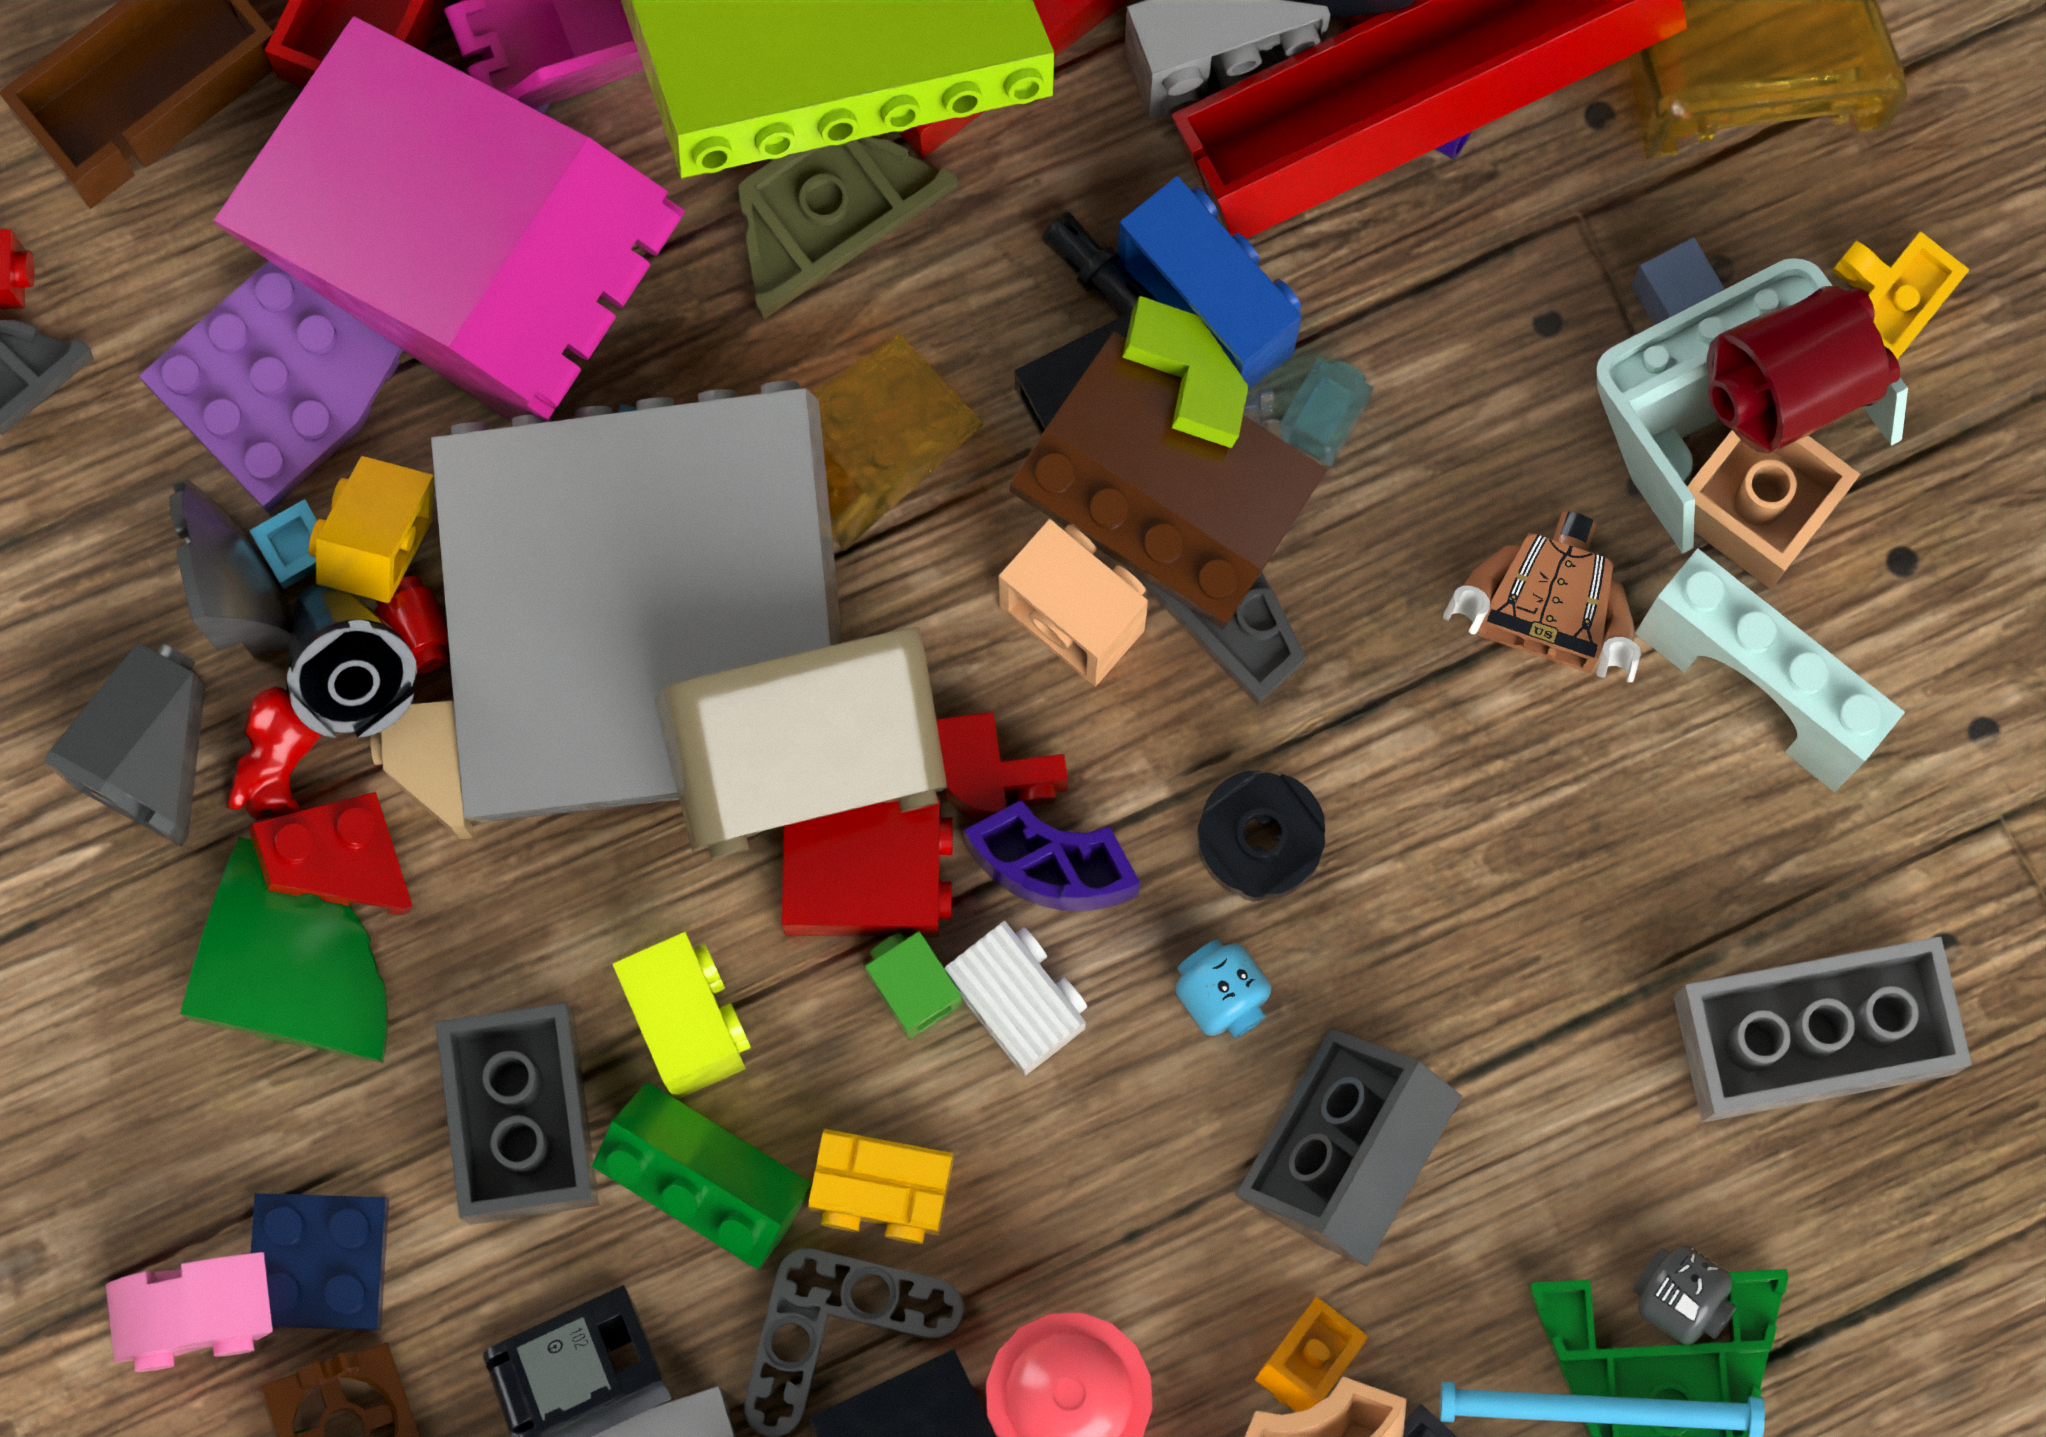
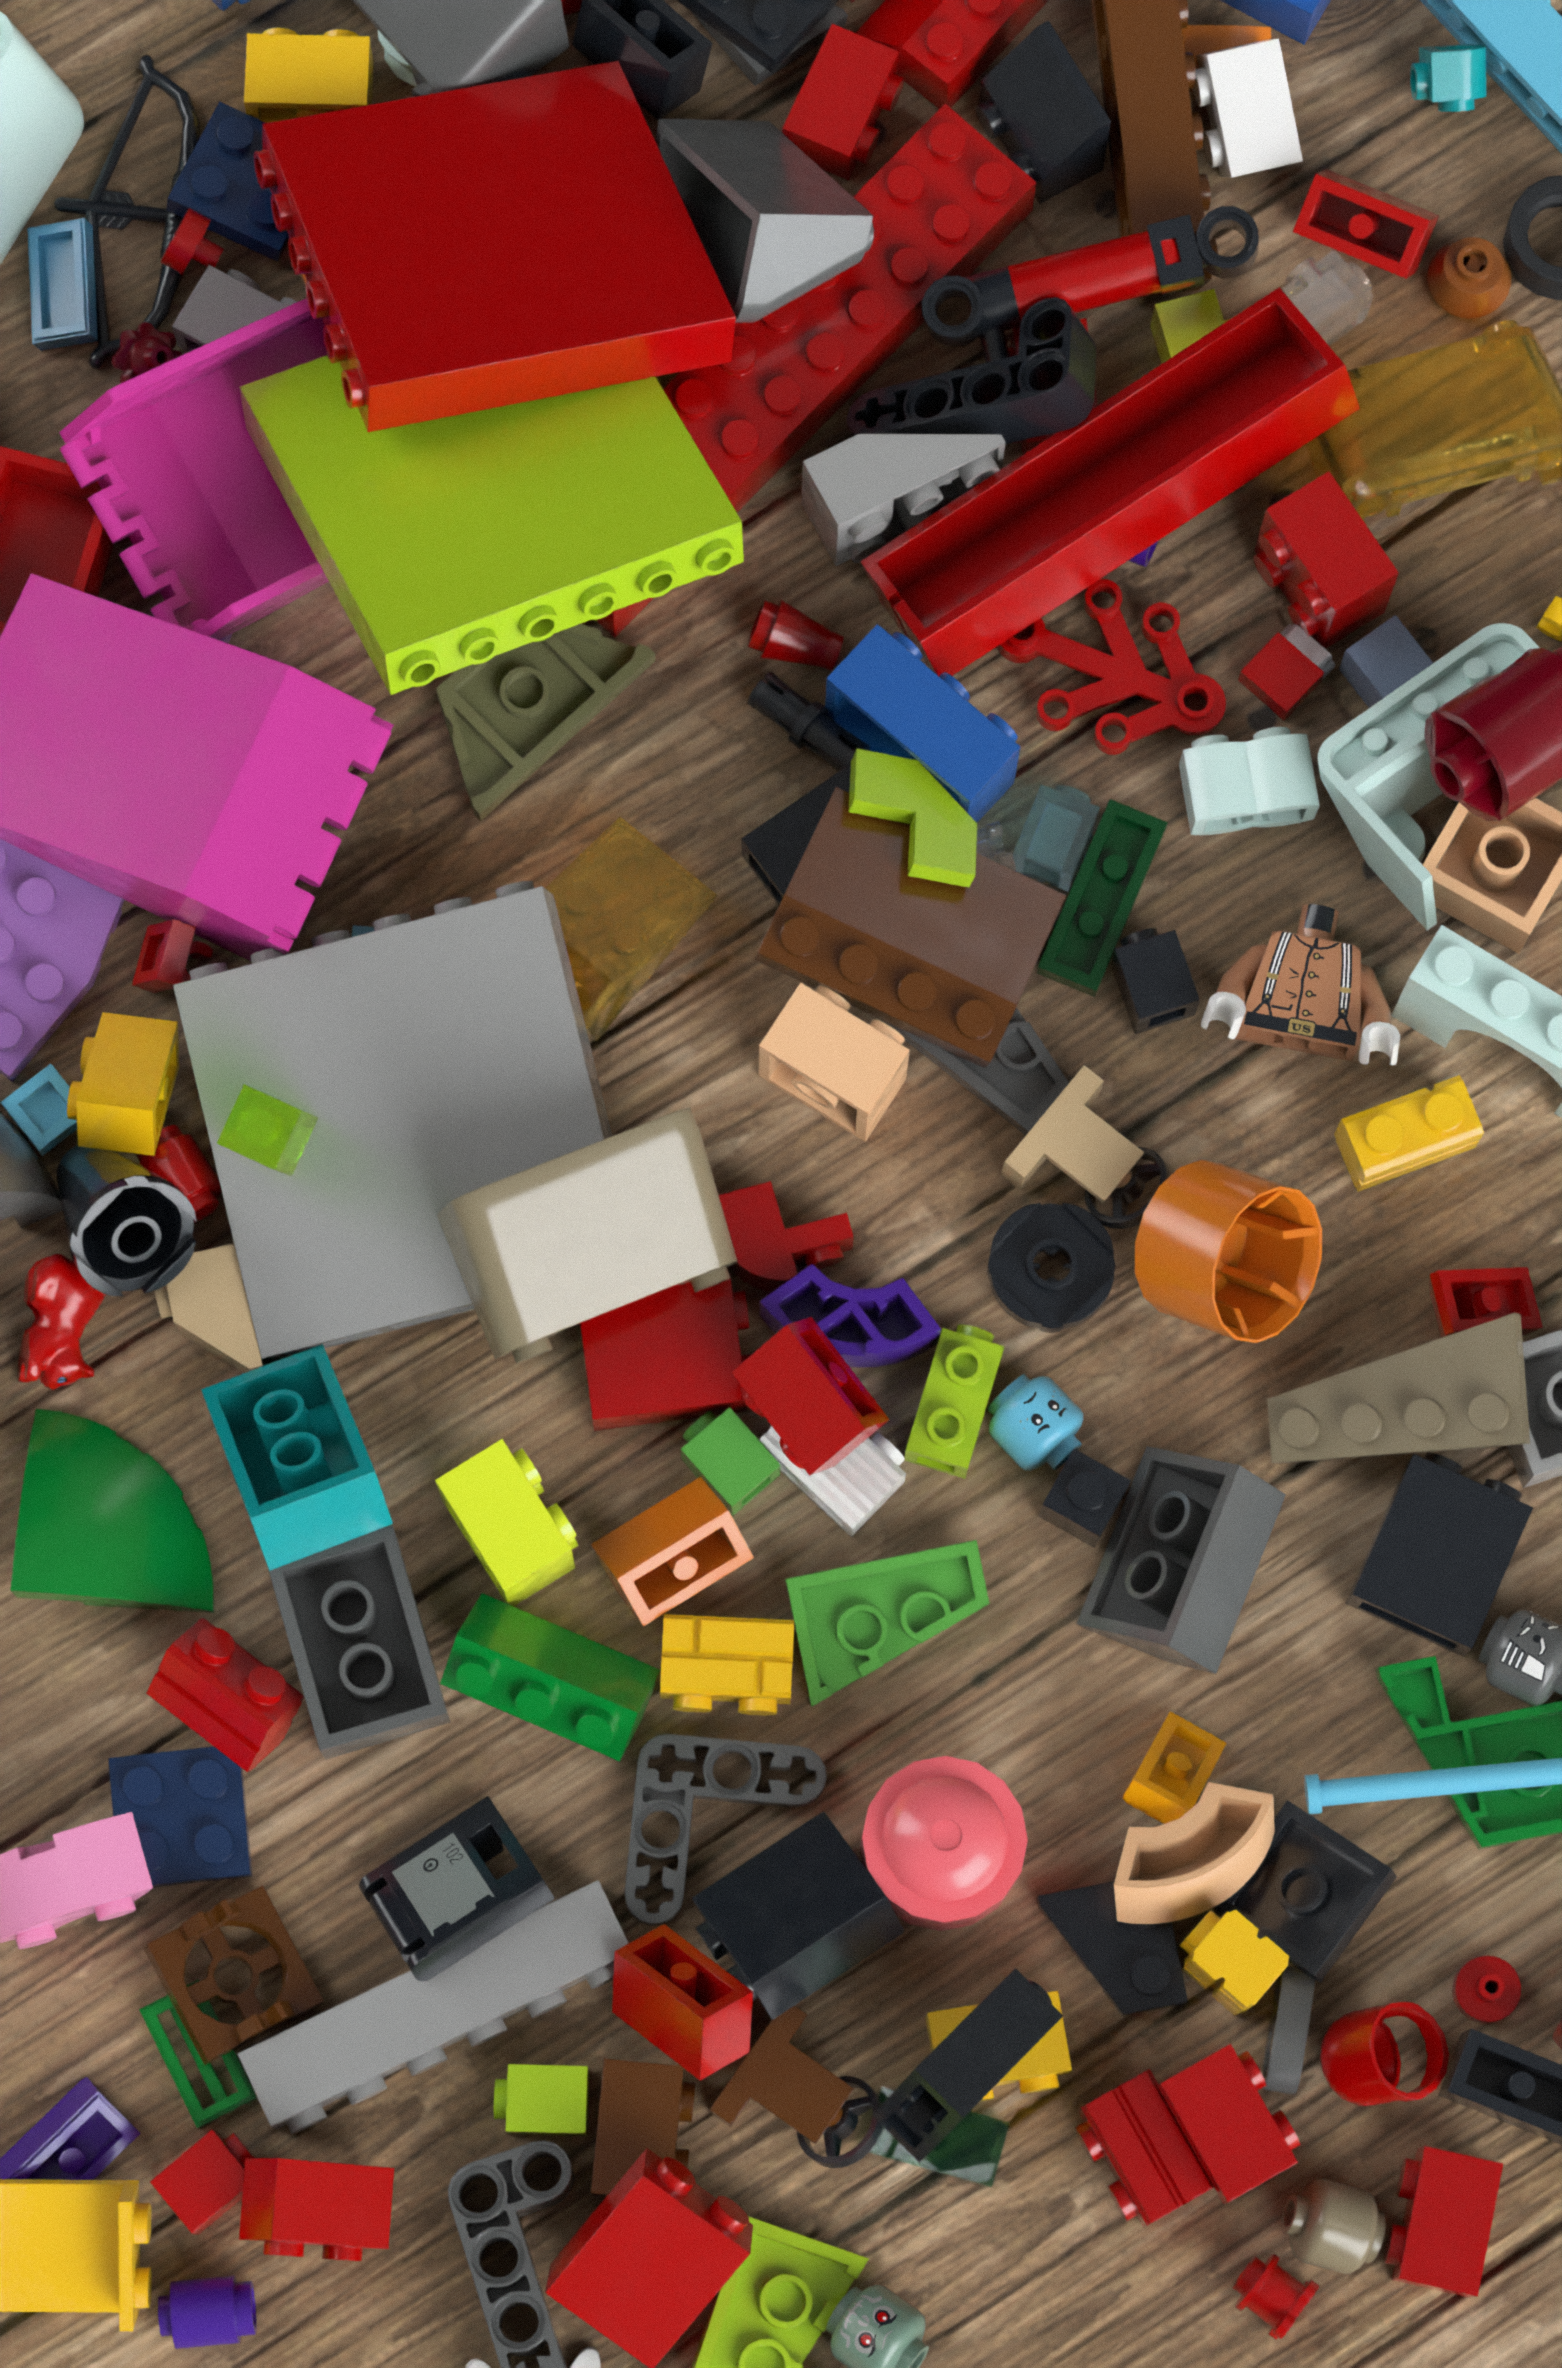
camera: 10 degrees left, 0 degrees up
red wing [249,792,413,916] -> none
none -> red tile [132,919,213,993]
none -> red brick [146,1618,305,1772]
none -> teal brick [201,1344,393,1571]
none -> clear neon green brick [217,1084,318,1176]
none -> orange brick [591,1476,754,1627]
none -> red brick [731,1317,890,1476]
none -> red cone [747,599,844,671]
none -> bright green wing [785,1540,990,1707]
none -> lime brick [904,1324,1005,1479]
none -> red plant [997,579,1226,755]
none -> tan piece [1001,1065,1171,1229]
none -> dark green plate [1037,799,1168,997]
none -> black brick [1038,1449,1131,1548]
none -> black brick [1111,928,1200,1034]
none -> orange piece [1135,1160,1322,1343]
none -> light aqua brick [1179,727,1320,835]
none -> red piece [1238,624,1335,721]
none -> red brick [1253,471,1399,649]
none -> dark tan wing [1267,1313,1530,1464]
none -> yellow brick [1334,1075,1484,1192]
none -> black brick [1345,1452,1533,1657]
none -> red slope [1429,1267,1543,1338]

